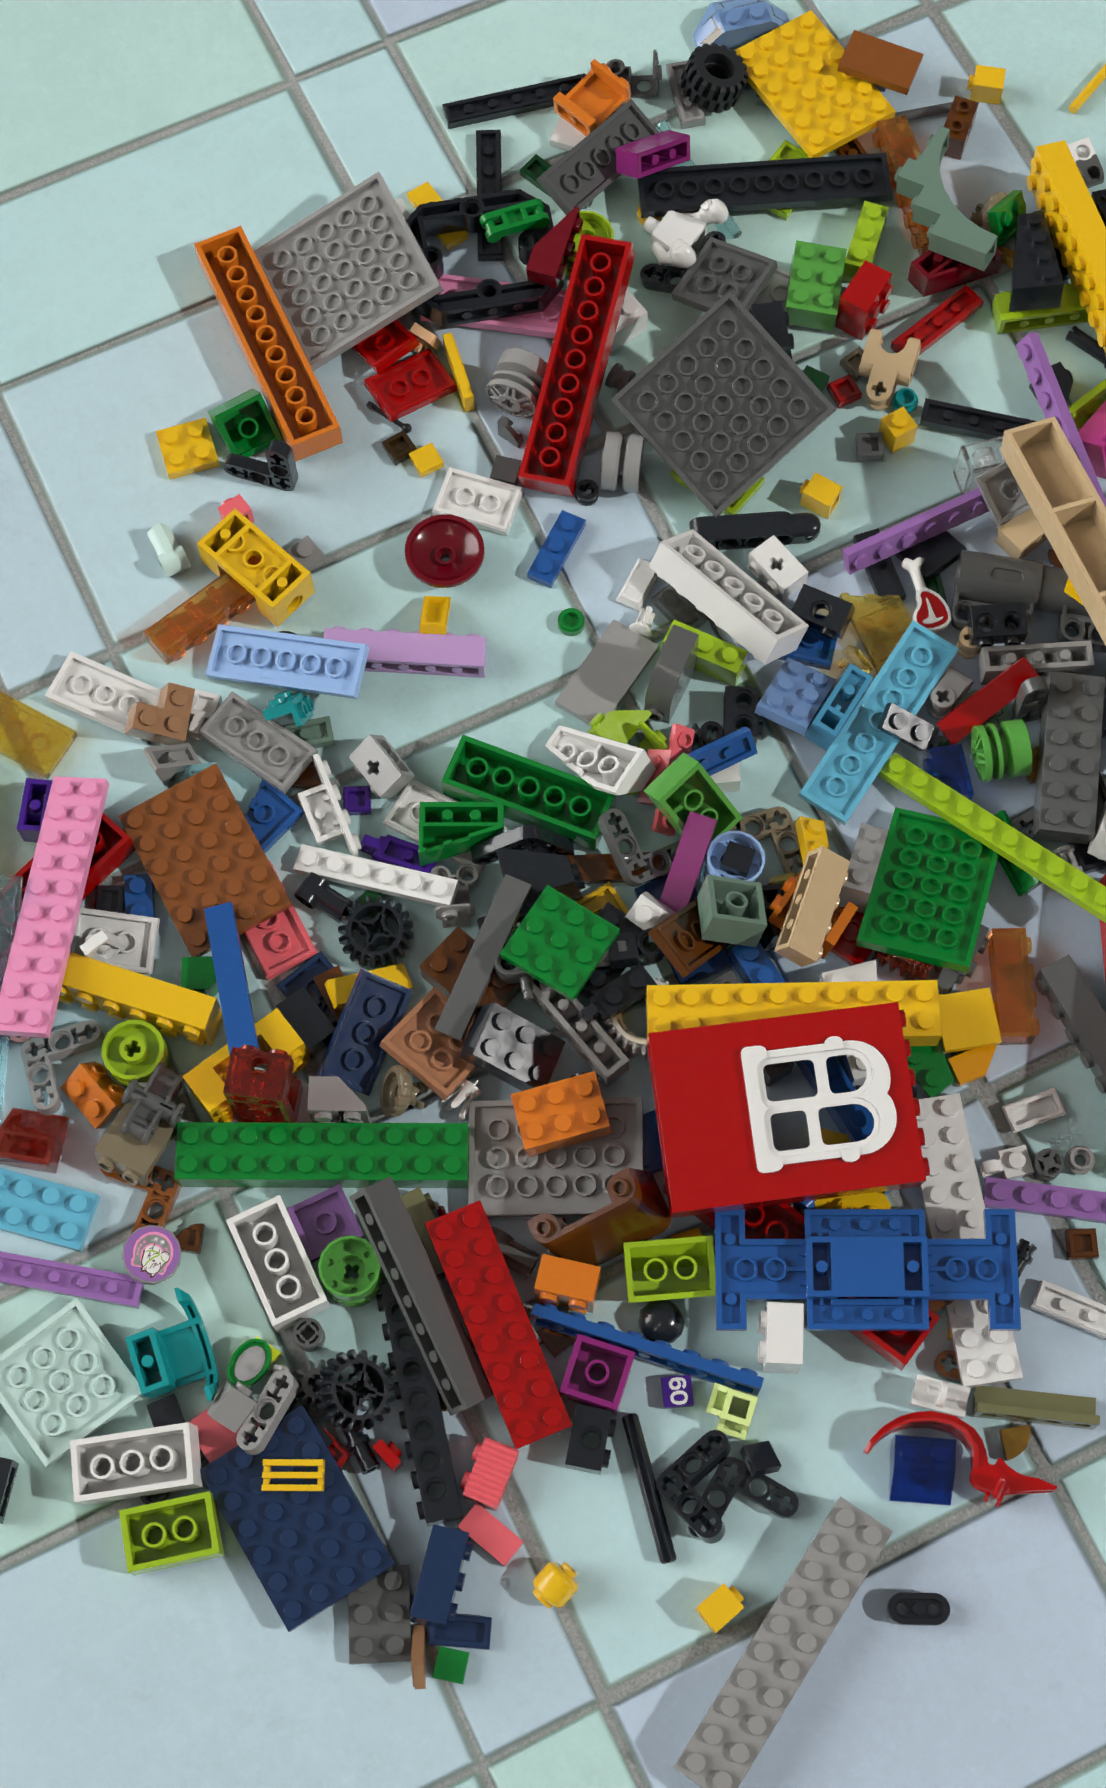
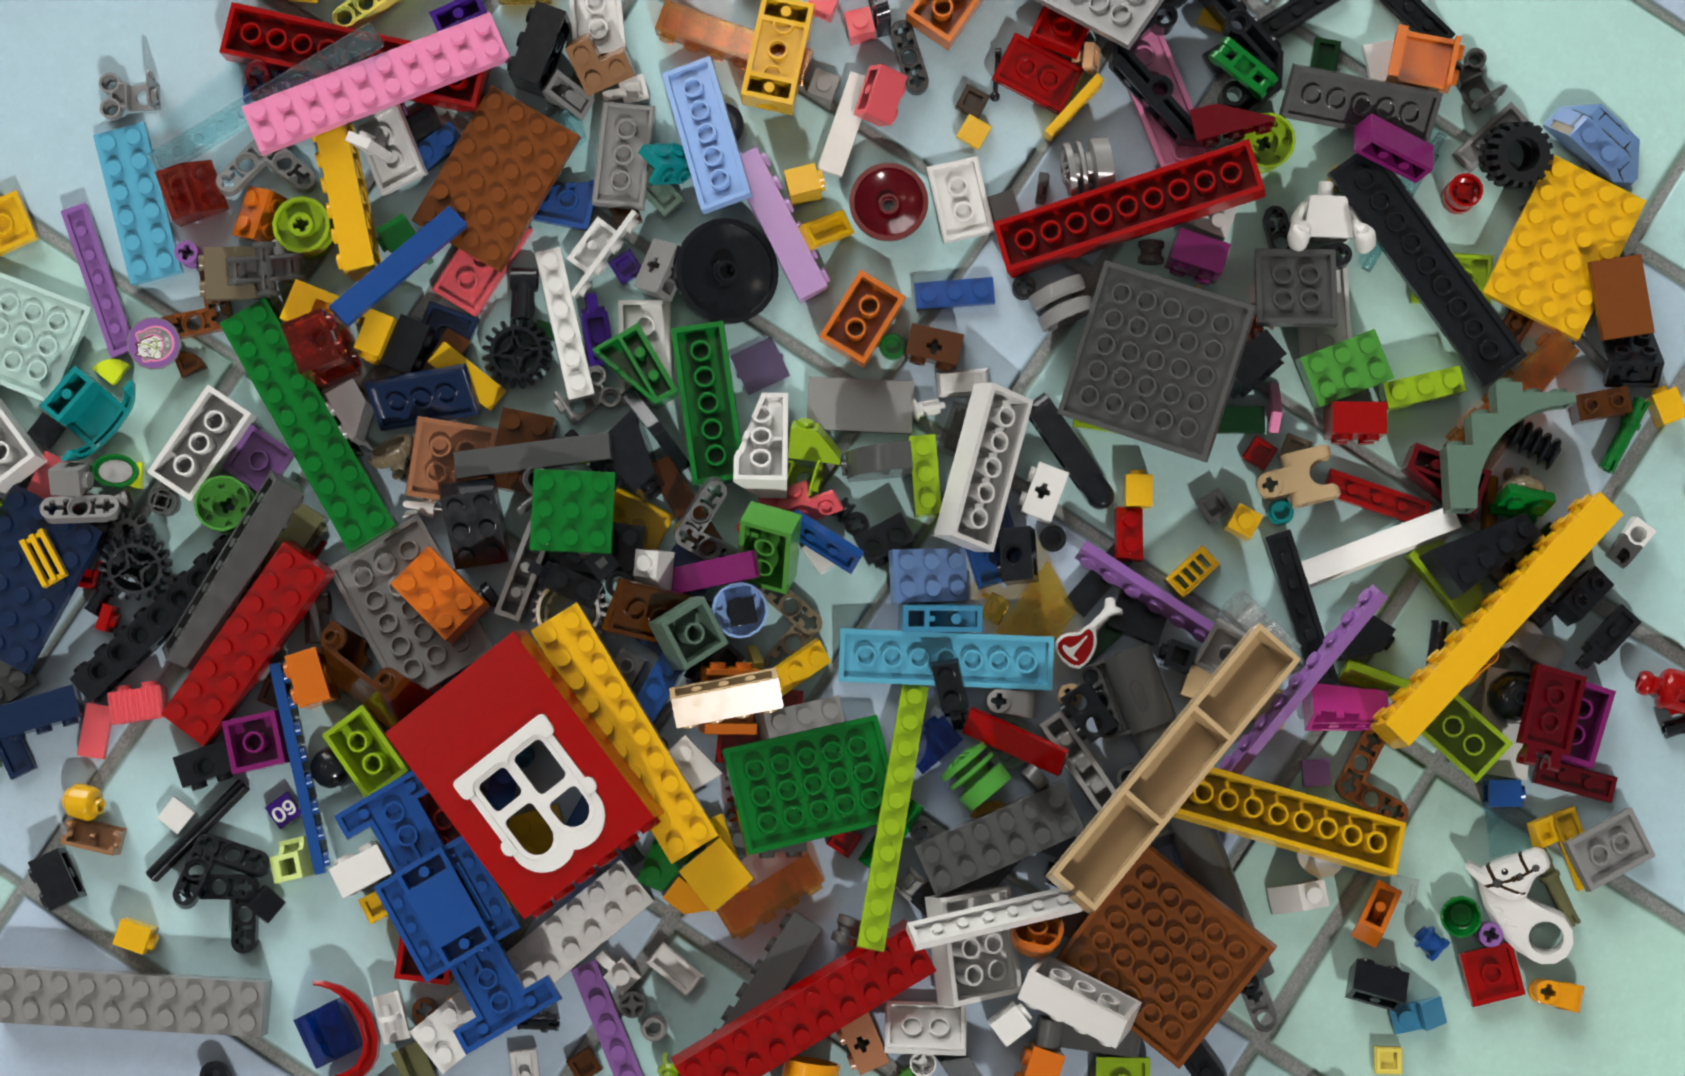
camera: 60 degrees right, 15 degrees up
none -> black brick [28,847,87,911]
none -> medium nougat hinge [60,818,127,856]
none -> neon yellow tile [92,359,131,386]
none -> white tile [157,796,196,834]
none -> medium lavender bush [174,241,203,269]
none -> yellow brick [358,891,389,924]
none -> black brick [507,1,571,98]
none -> black dish [674,218,779,325]
none -> clear purple piece [730,337,790,395]
none -> yellow brick [784,163,826,207]
none -> white tile [817,71,866,178]
none -> orange brick [819,269,906,369]
none -> red tile [826,831,863,858]
none -> flat silver wheel [830,913,861,948]
none -> coral brick [844,6,876,46]
none -> coral brick [853,64,908,127]
none -> black beam [890,20,929,95]
none -> reddish brown brick [905,323,964,371]
none -> black tile [1039,525,1066,552]
none -> red plate [1114,507,1143,562]
none -> black brick [1158,639,1197,674]
none -> yellow slope [1163,544,1220,600]
none -> magenta brick [1164,228,1231,285]
none -> bright pink tile [1266,382,1283,433]
none -> white tile [1301,508,1462,588]
none -> red wheel [1441,173,1483,215]
none -> black piece [1501,419,1561,470]
none -> green pin [1598,396,1650,474]
none -> black bracket [1601,333,1665,388]

